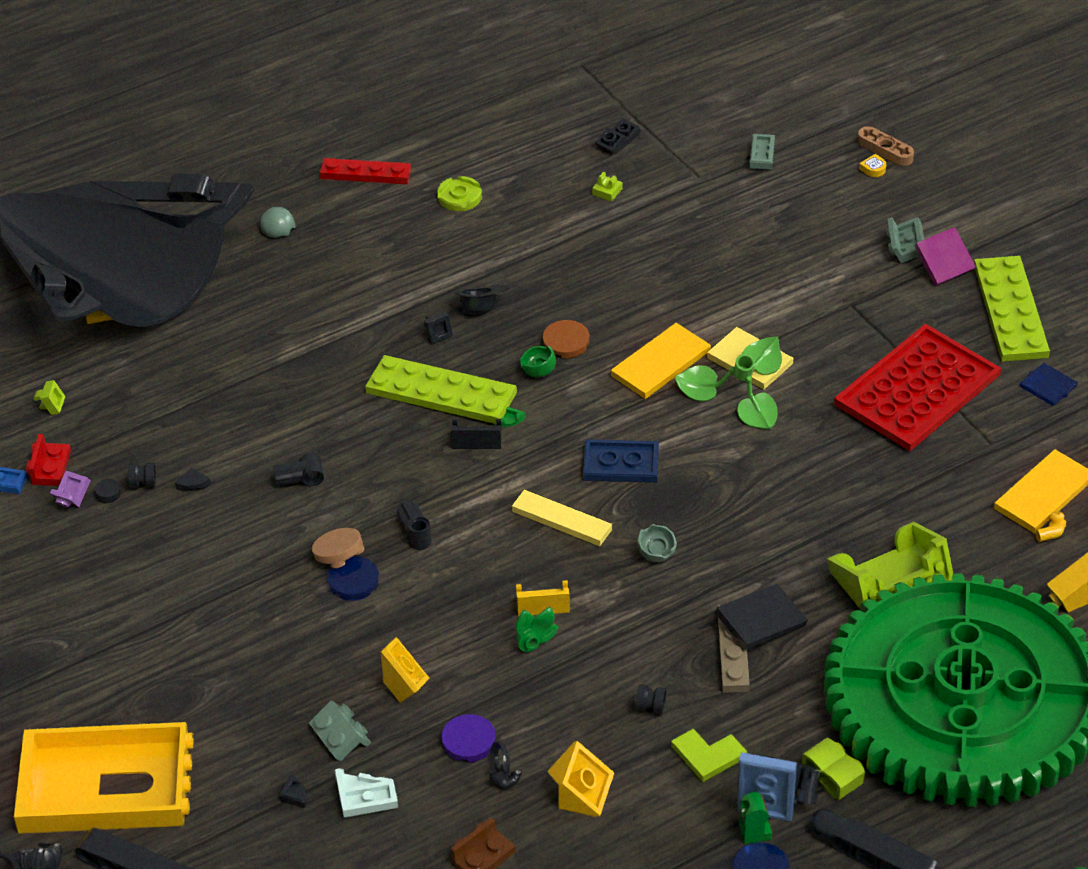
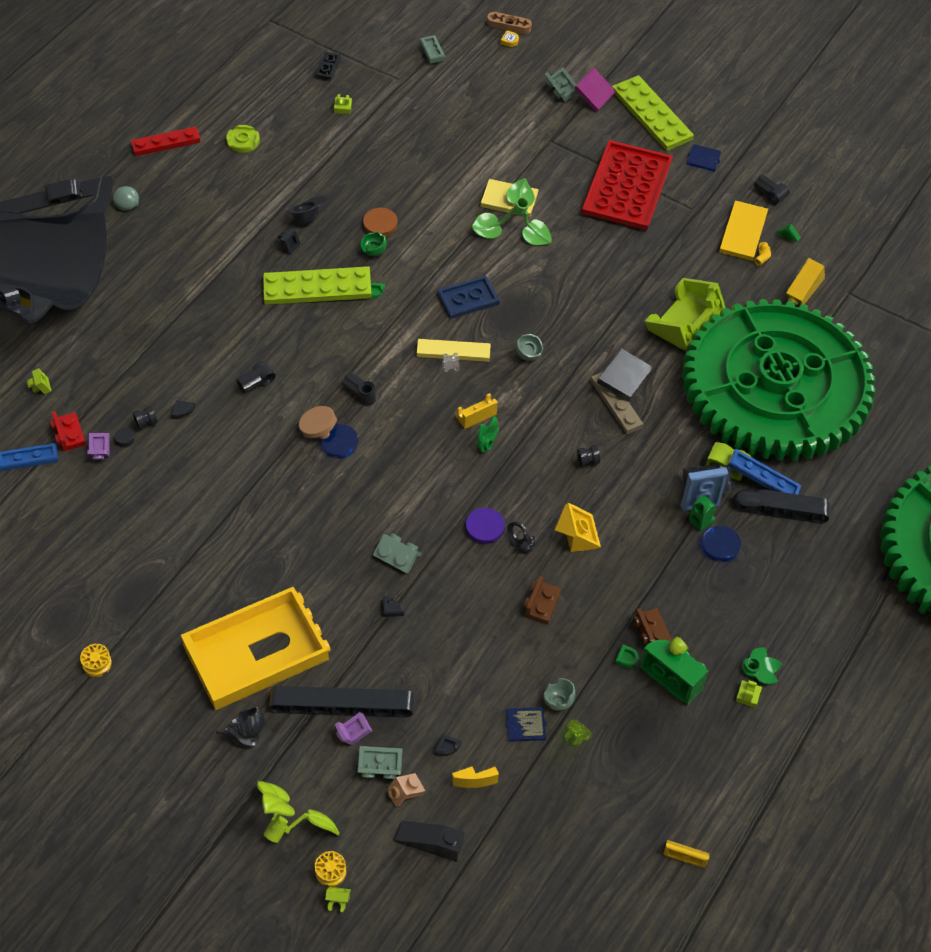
camera: 30 degrees left, 10 degrees up
light aqua wing [335,769,398,817] -> none
yellow slope [381,637,429,703] -> none
black hinge [451,419,502,449] -> none
yellow tile [611,323,711,399] -> none
lime tile [671,729,747,782] -> none
none -> clear wheel [443,353,459,372]
none -> blue tile [727,449,802,494]

